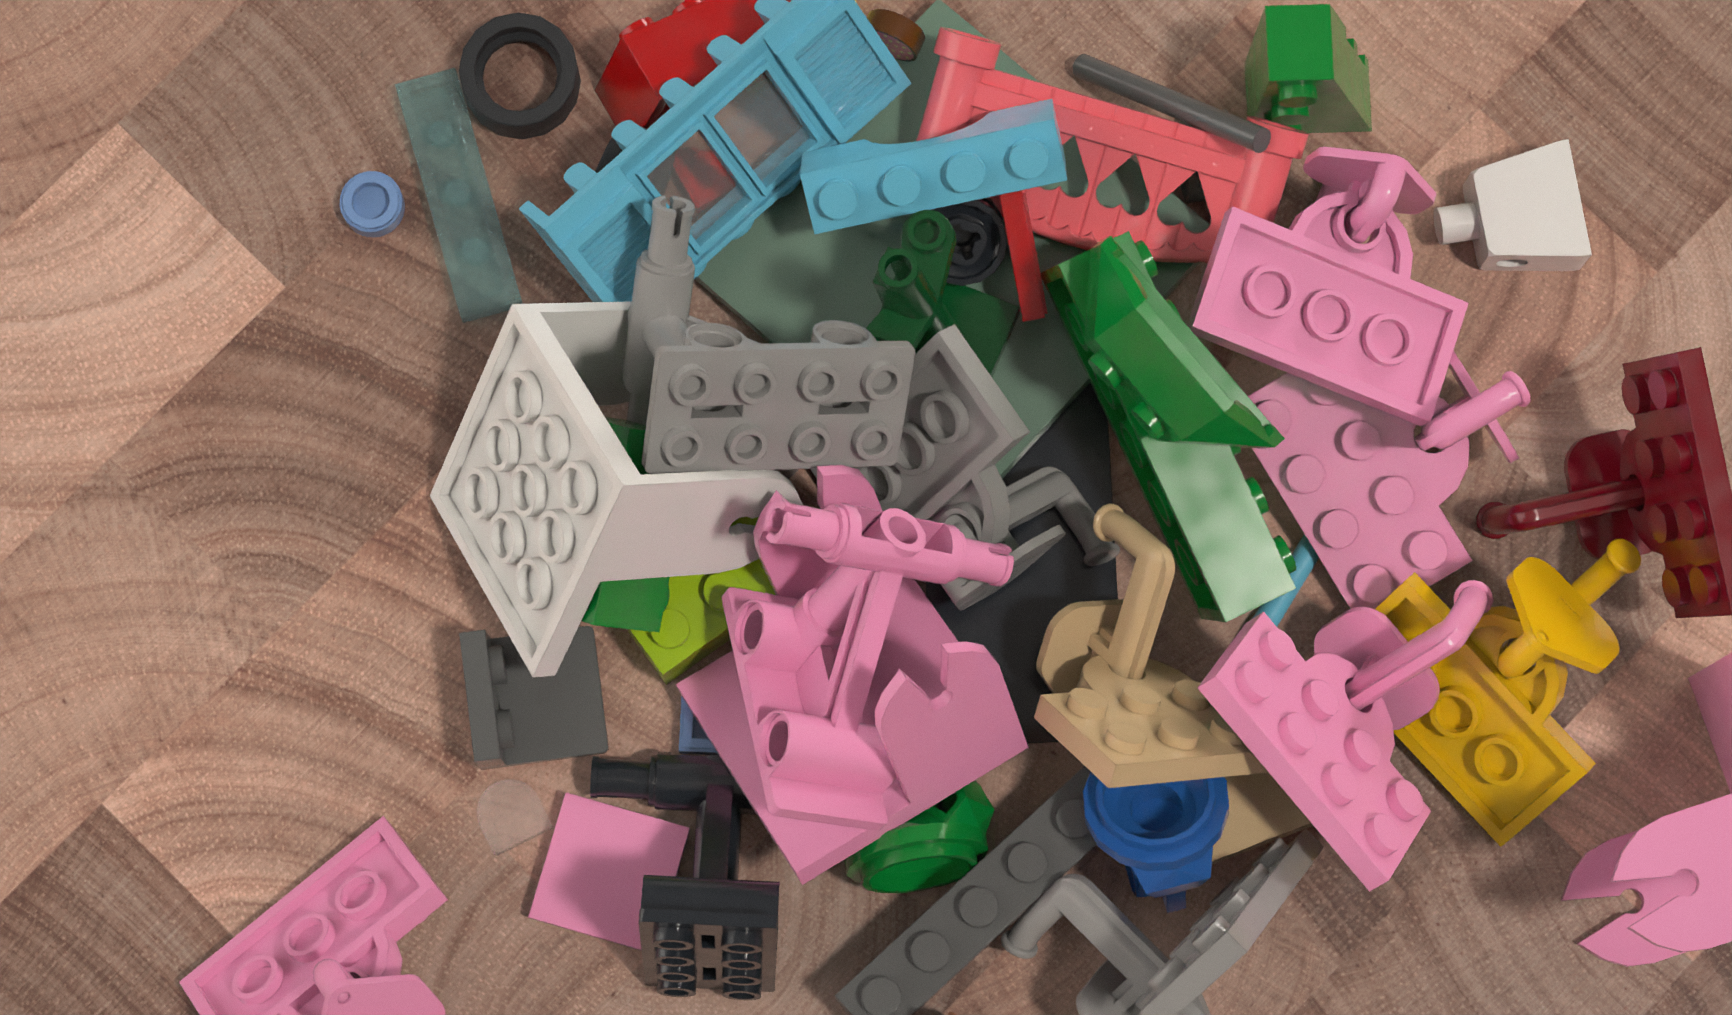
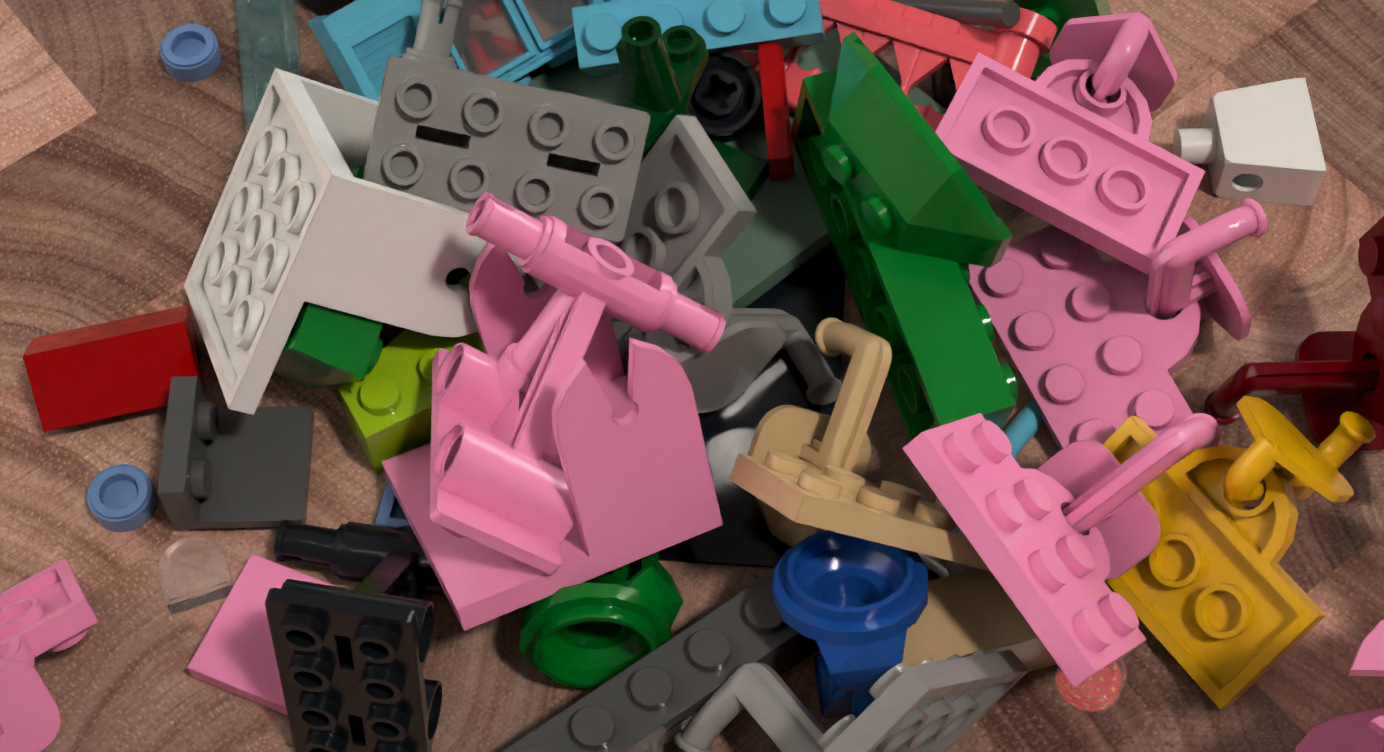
camera: 10 degrees right, 20 degrees down
none -> red piece [23,305,205,432]
none -> medium blue tile [87,464,157,532]

